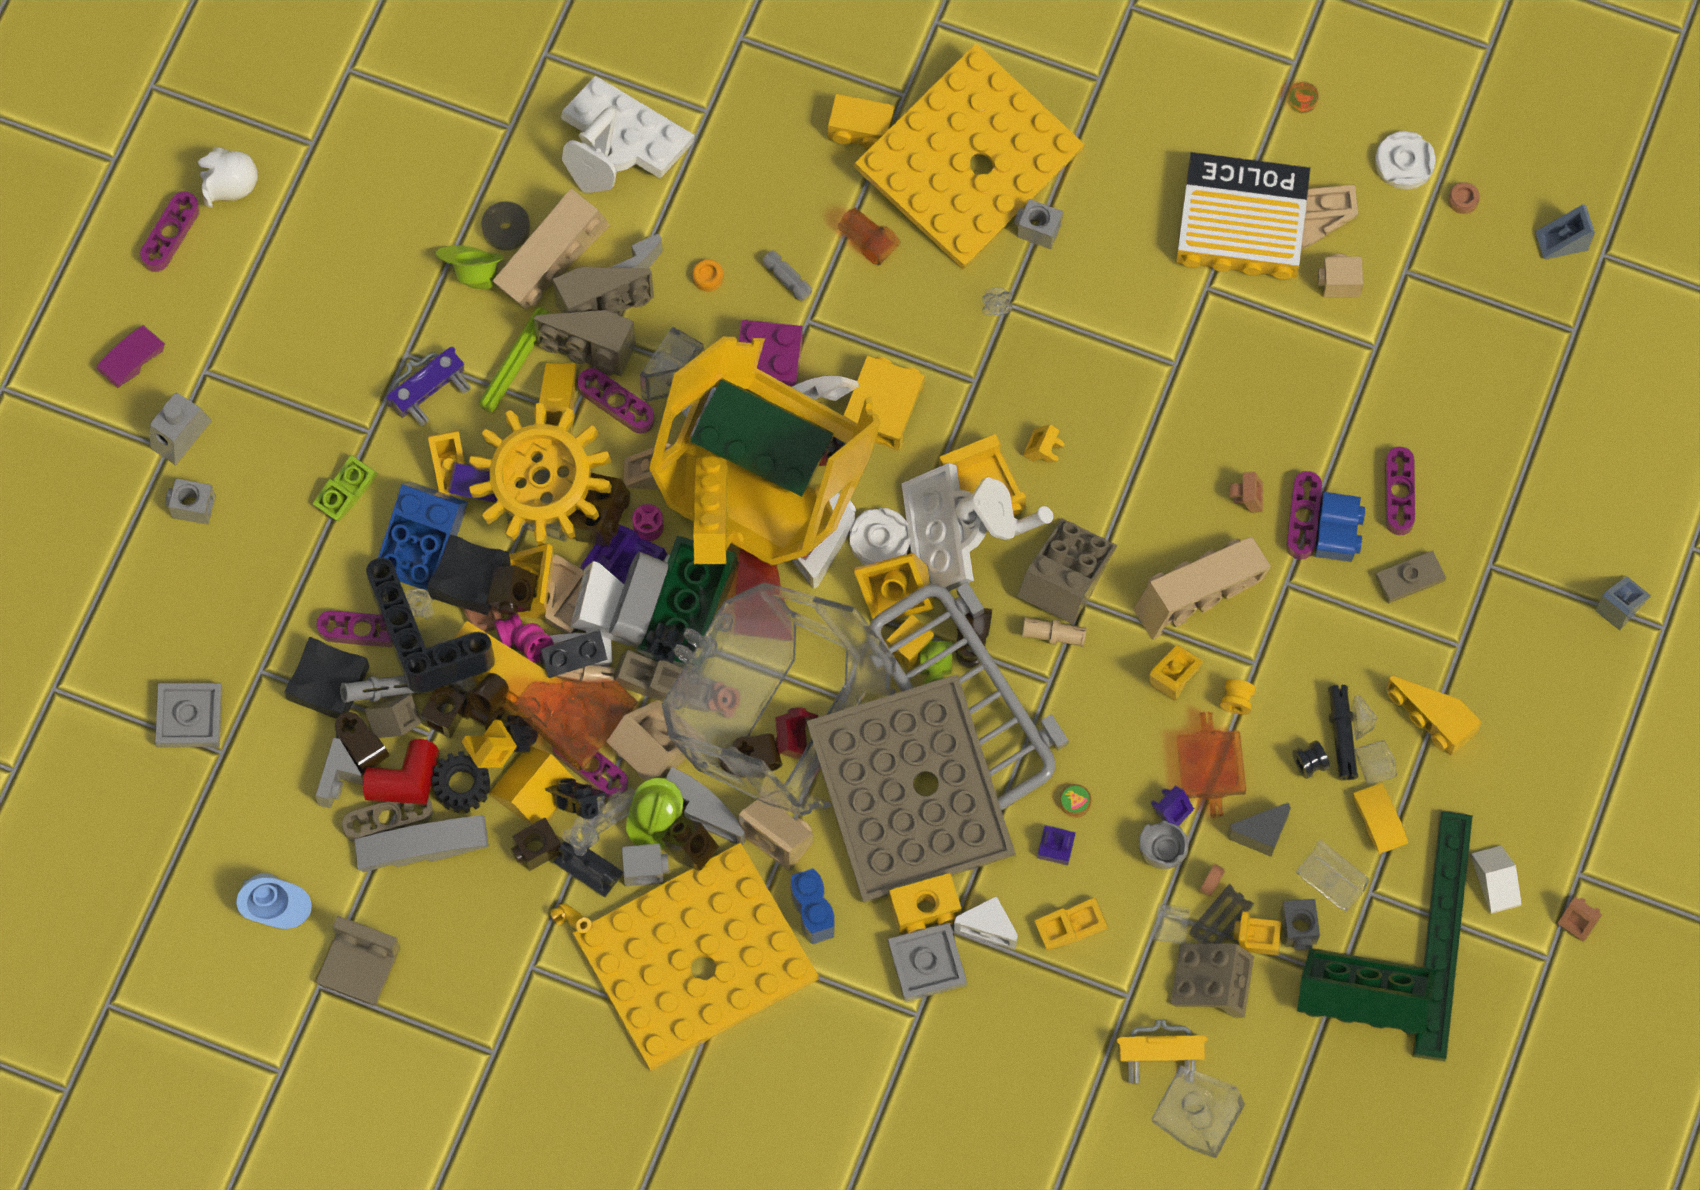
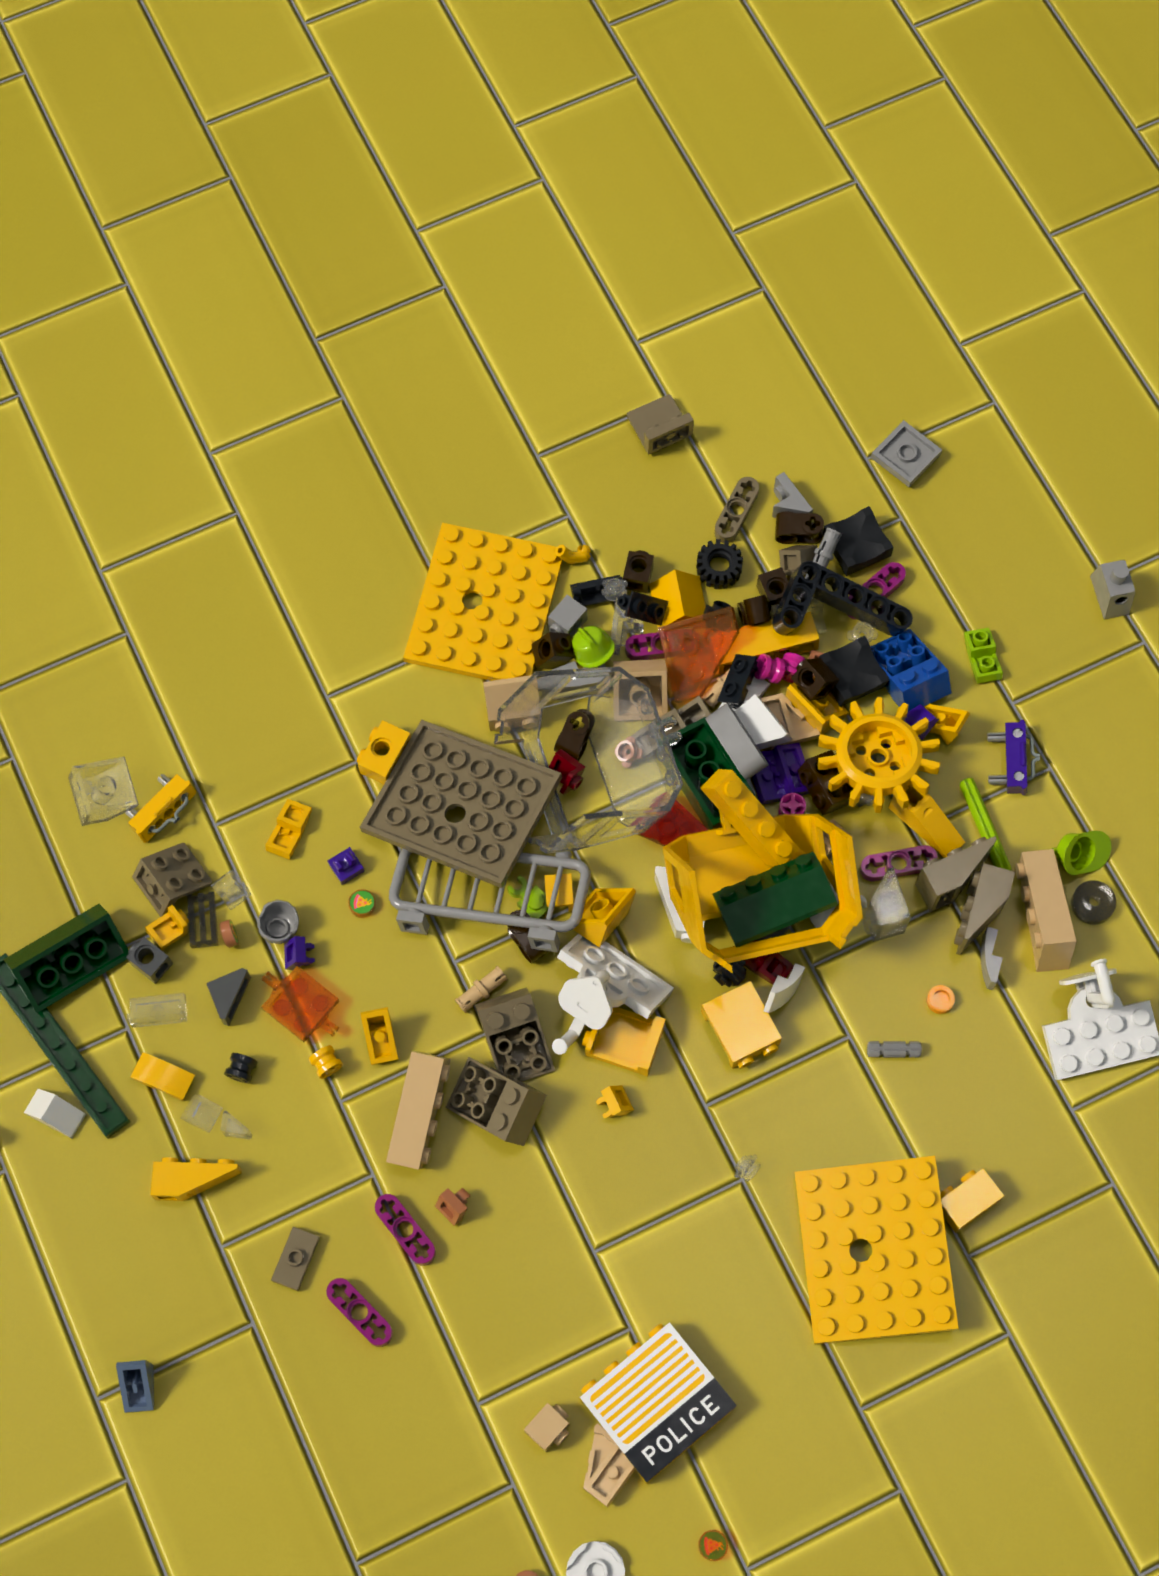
camera: 135 degrees right, 0 degrees up
light grey brick [165,479,216,525] -> none
light blue piece [236,873,312,929] -> none
light grey slope [354,815,489,872] -> none
red brick [363,739,440,805] -> none
yellow panel [462,720,517,768] -> none
black gear [646,623,686,663] -> none
magenta brick [739,320,803,392] -> none
blue brick [791,869,835,944] -> none
clear orange piece [838,208,901,266] -> none
white tile [850,508,911,565] -> none
light grey plate [888,923,967,1002] -> none
white slope [954,896,1018,950] -> none
light grey brick [1014,199,1063,249] -> none
blue brick [1315,492,1365,562] -> none
black pin [1328,684,1359,781] -> none
none -> dark tan slope [446,1057,547,1146]

